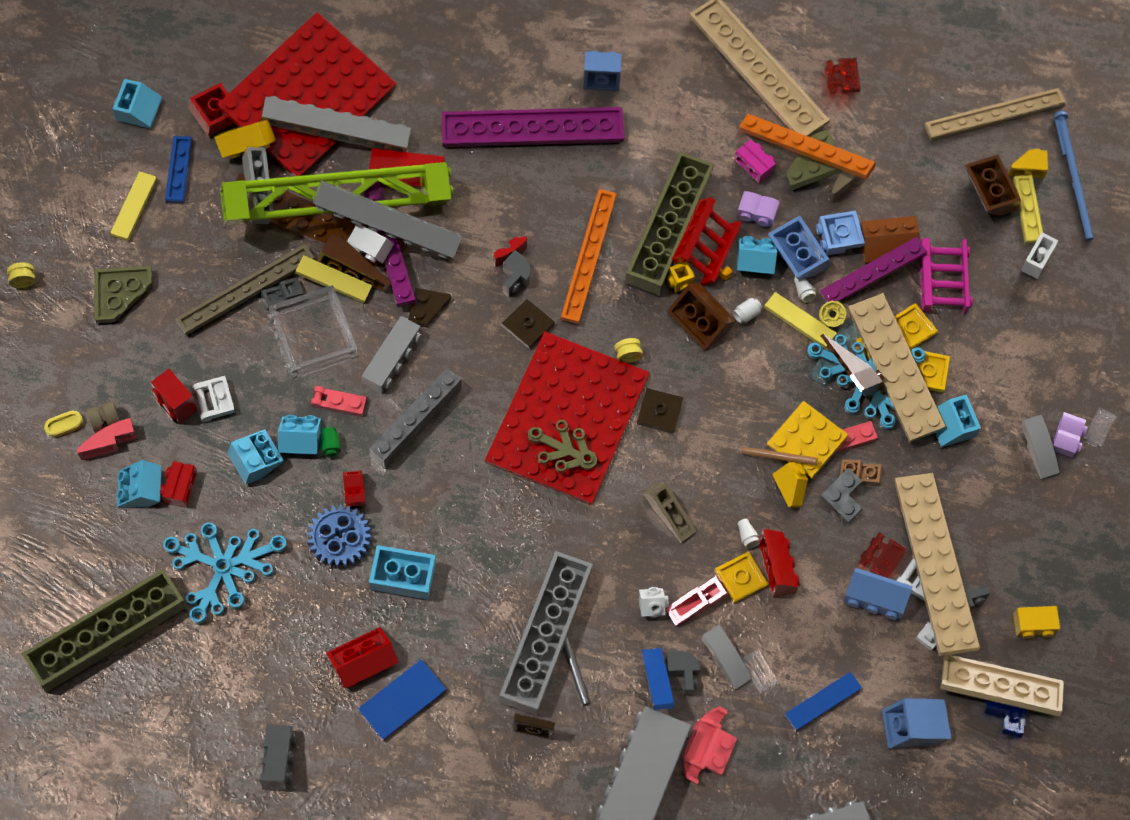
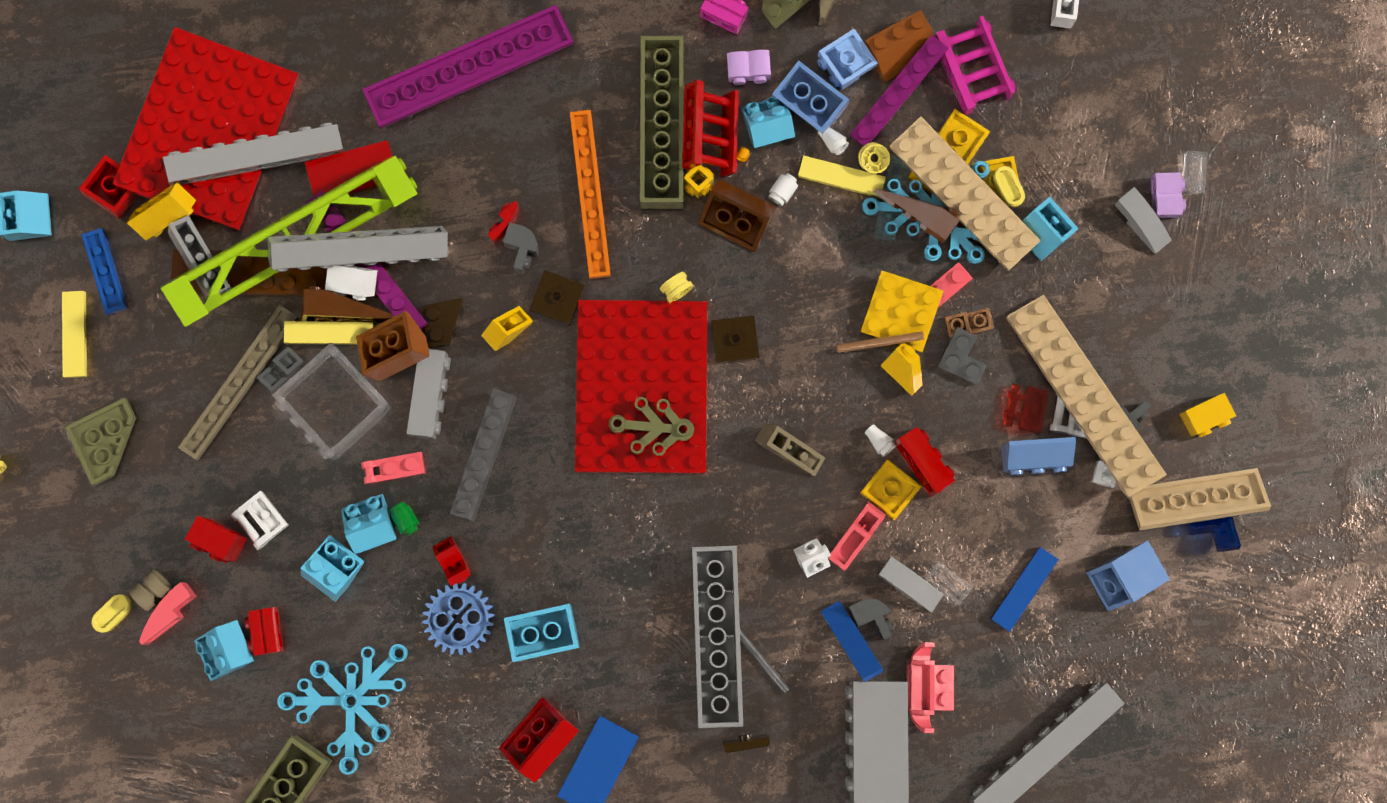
camera: 20 degrees left, 15 degrees up
none -> dark orange slope [356,311,430,381]
none -> yellow slope [481,306,533,351]
none -> light yellow tile [993,166,1025,208]

